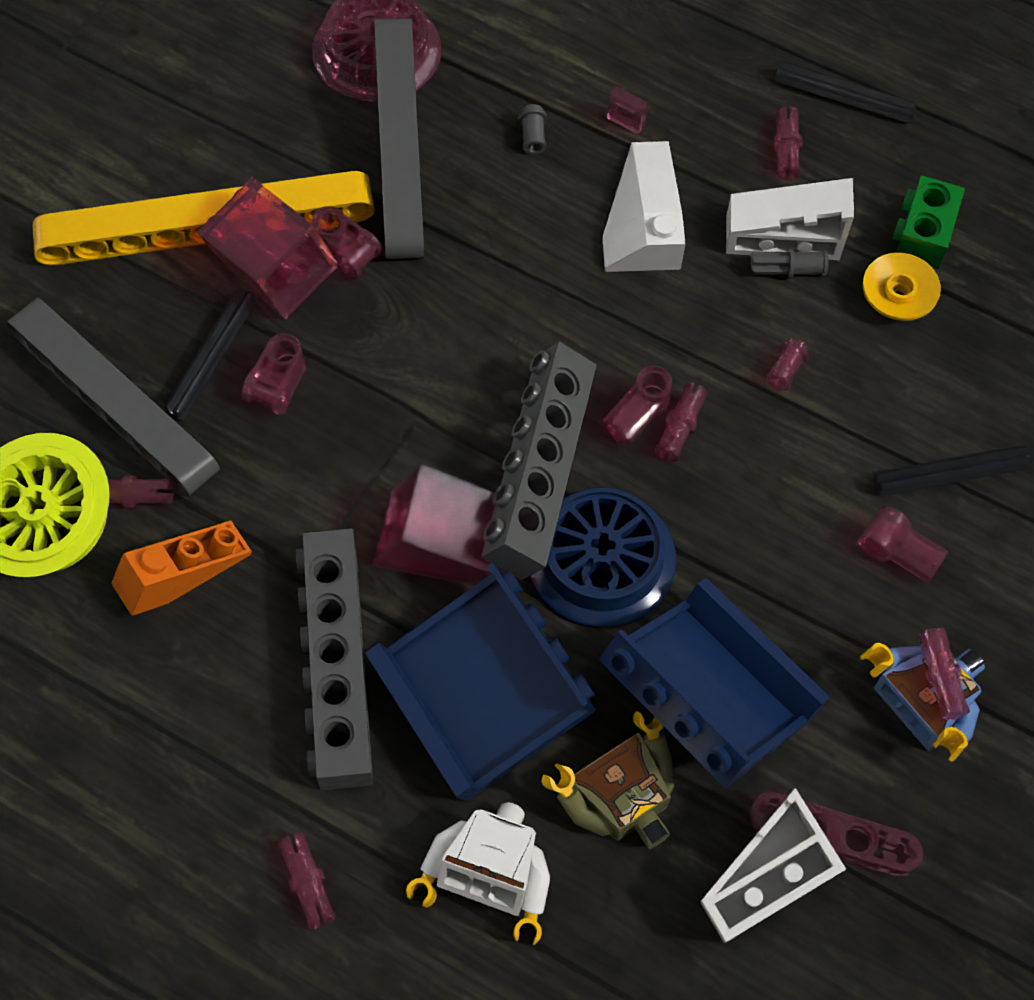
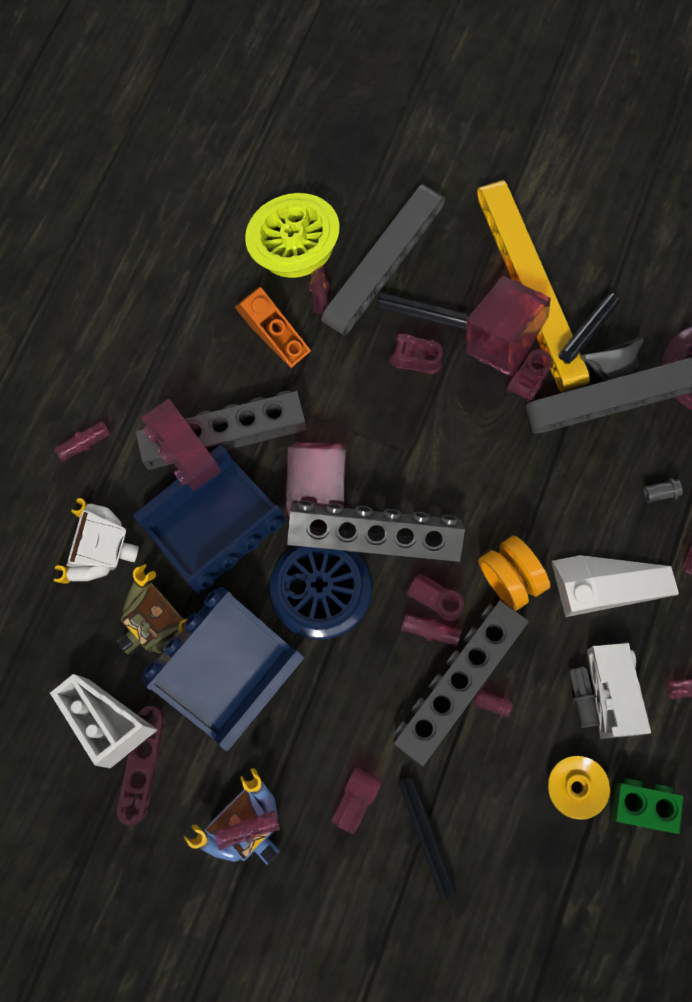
camera: 90 degrees right, 10 degrees up
none -> clear pink brick [141,399,221,491]
none -> dark grey brick [393,601,529,767]
none -> light orange wheel [478,536,550,612]
none -> black axle [559,293,620,364]
none -> dark grey hat [580,338,643,381]

